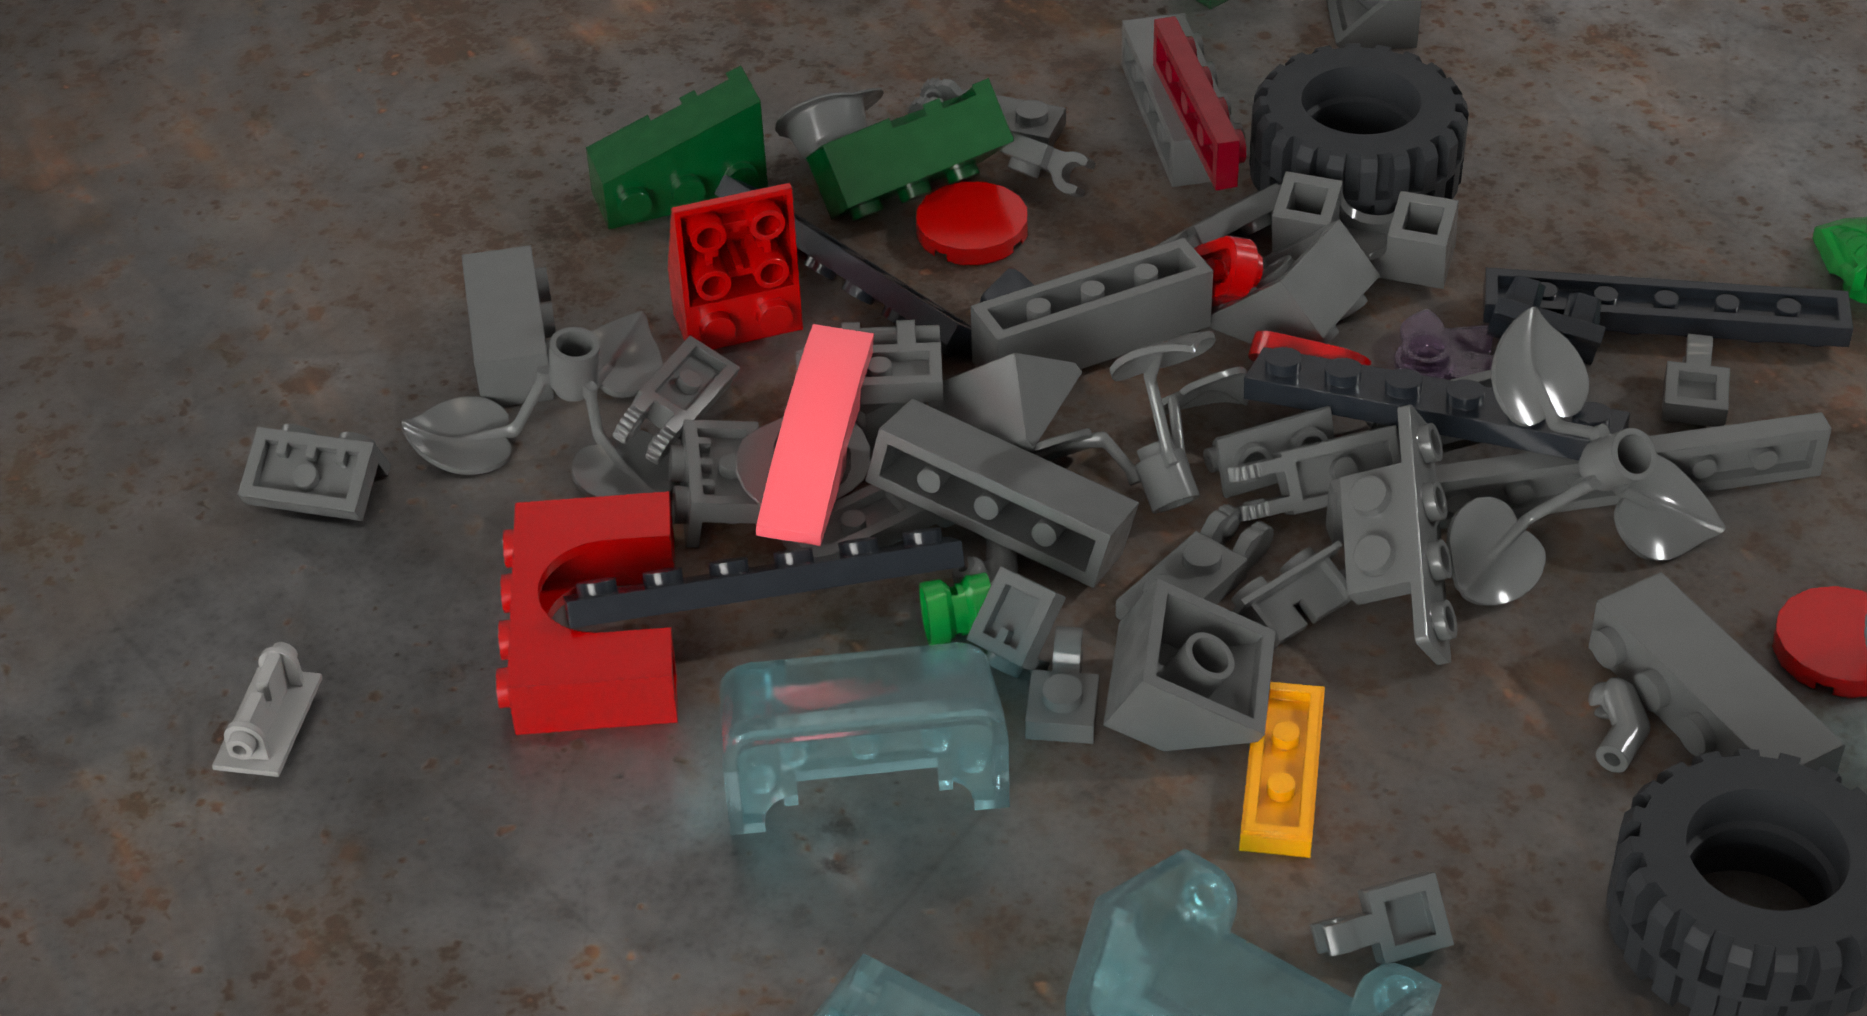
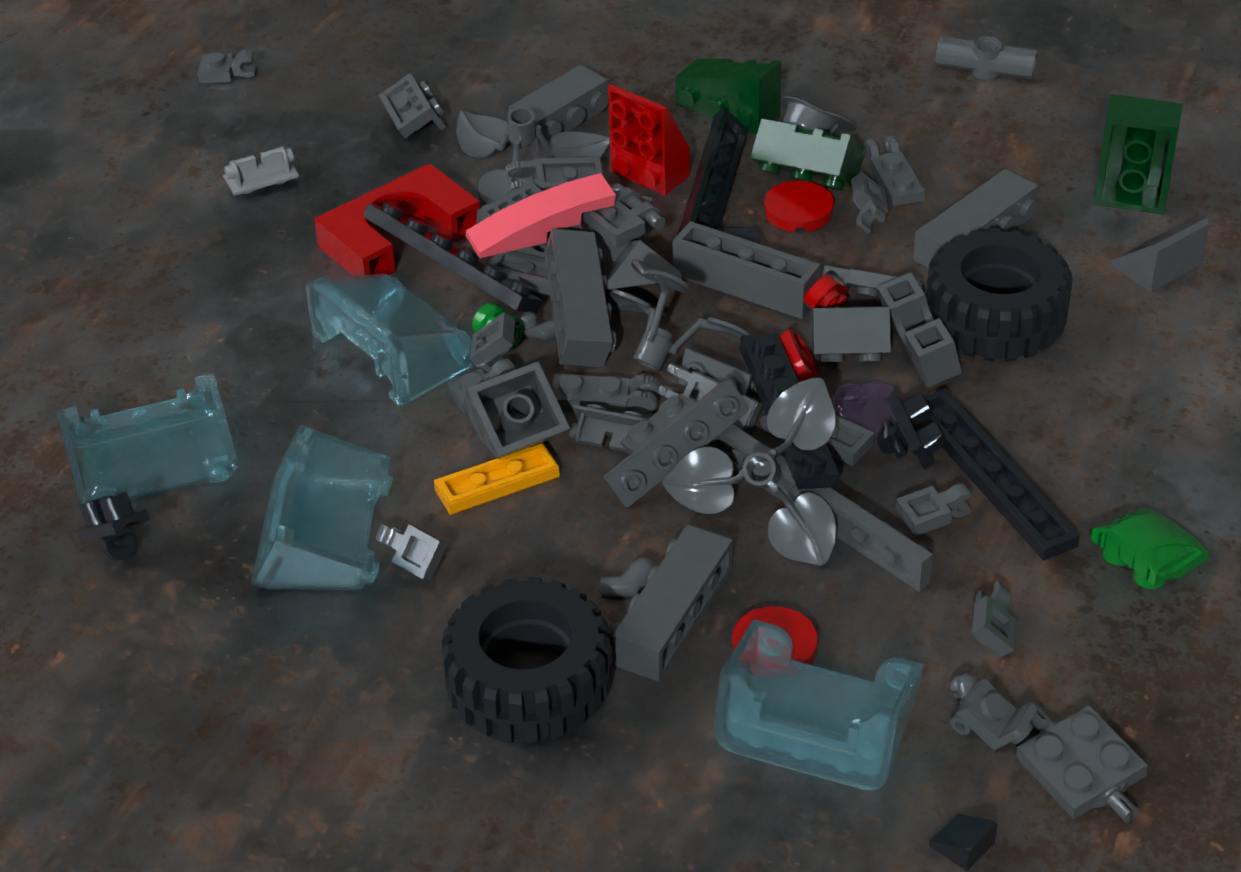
camera: 55 degrees right, 0 degrees up
dark red plate [1153,16,1247,191] -> none

